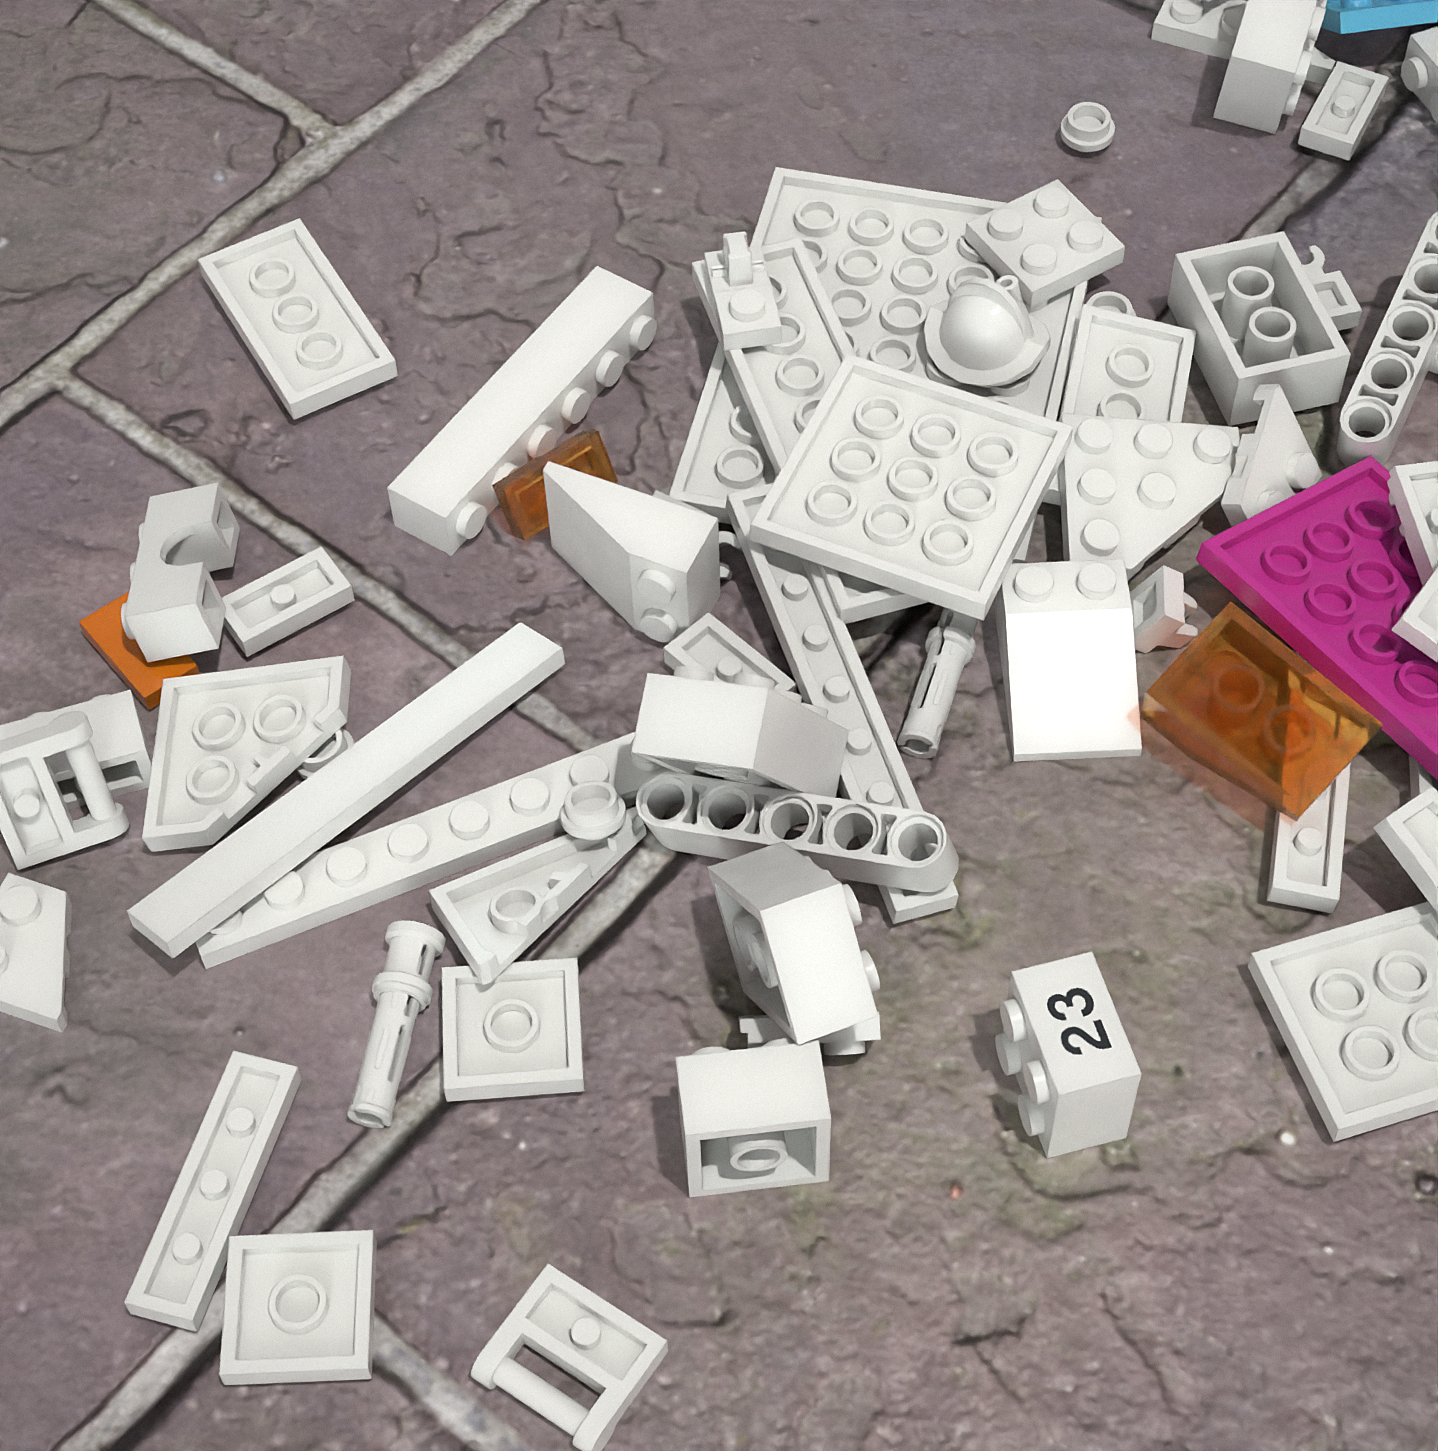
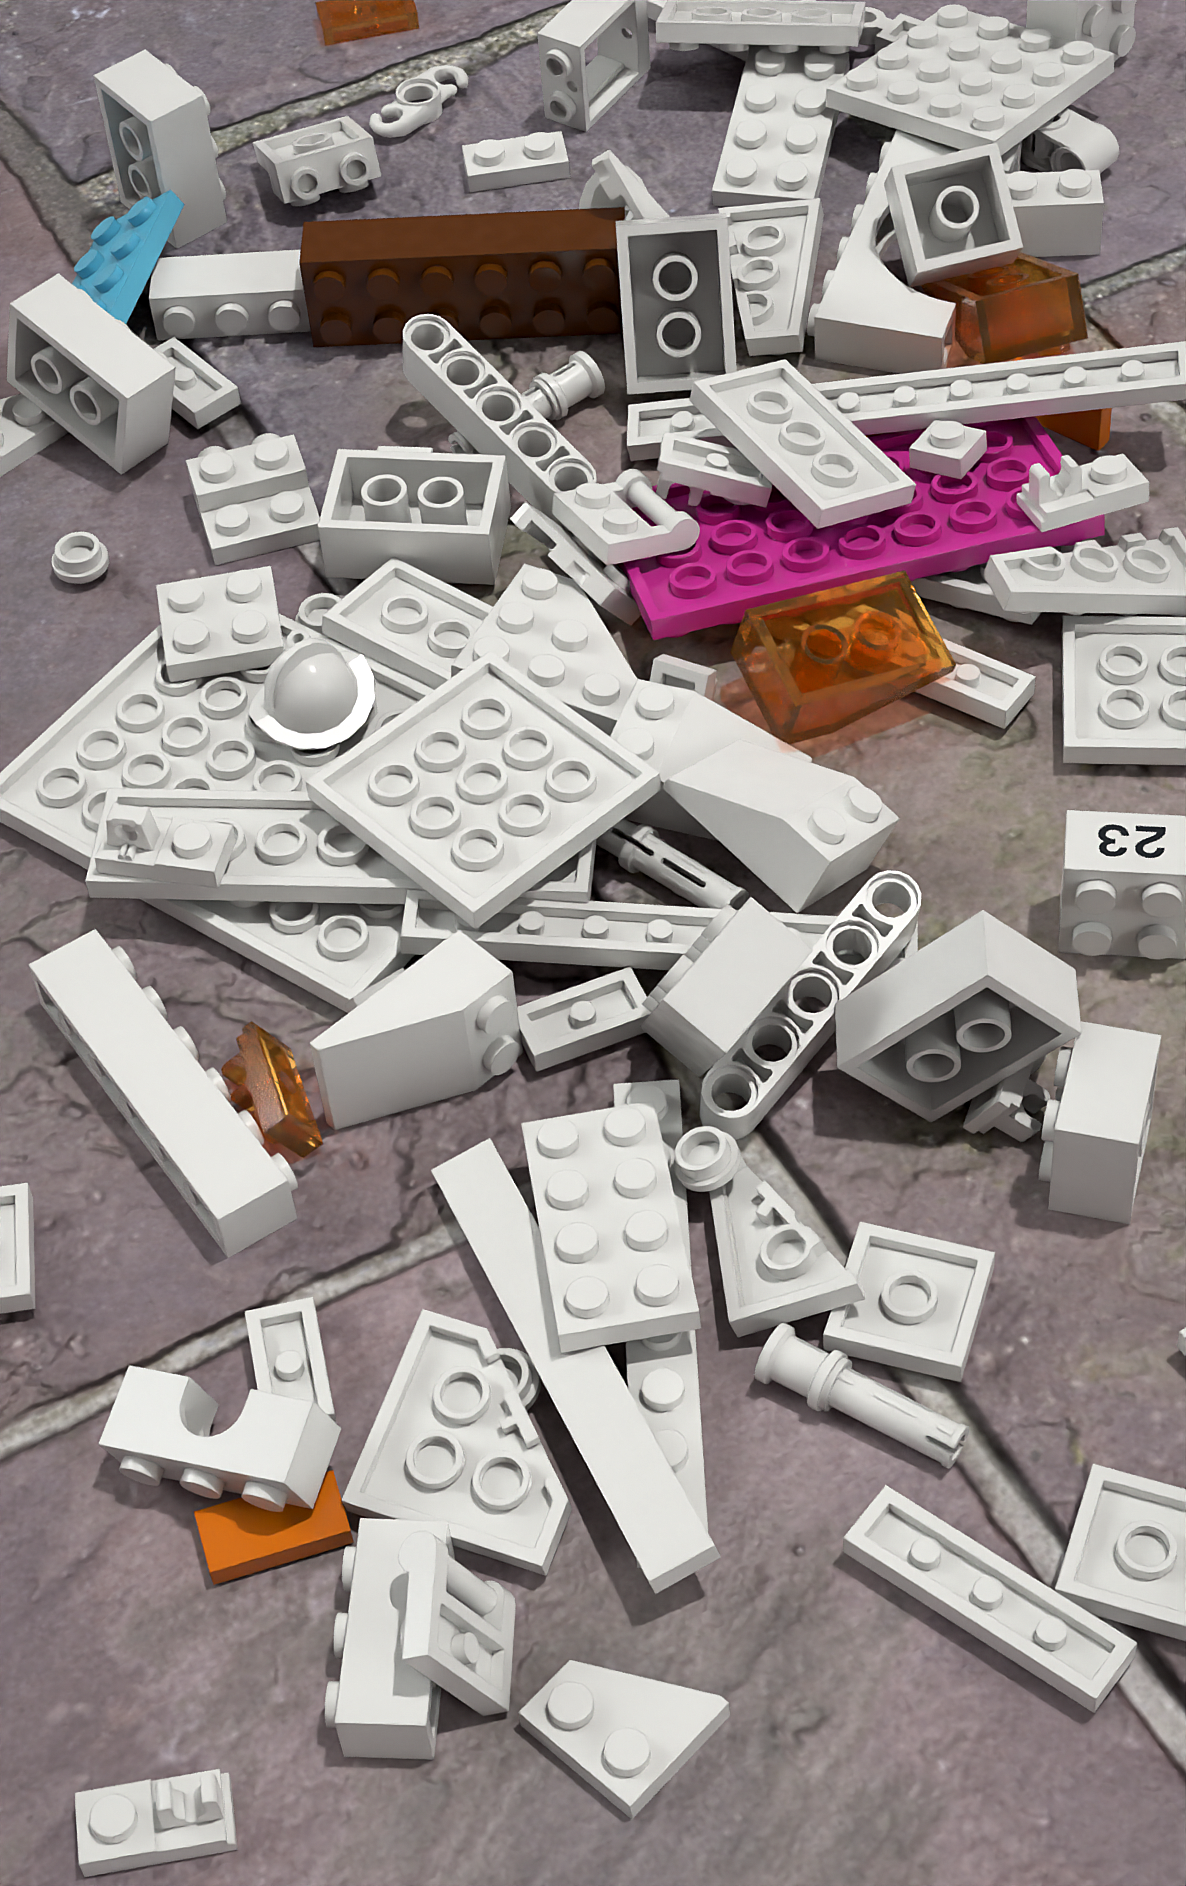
camera: 65 degrees left, 5 degrees down
none -> white plate [186,433,320,566]
none -> white plate [521,1101,701,1353]
none -> white plate [552,469,700,565]
none -> white slope [662,739,900,913]

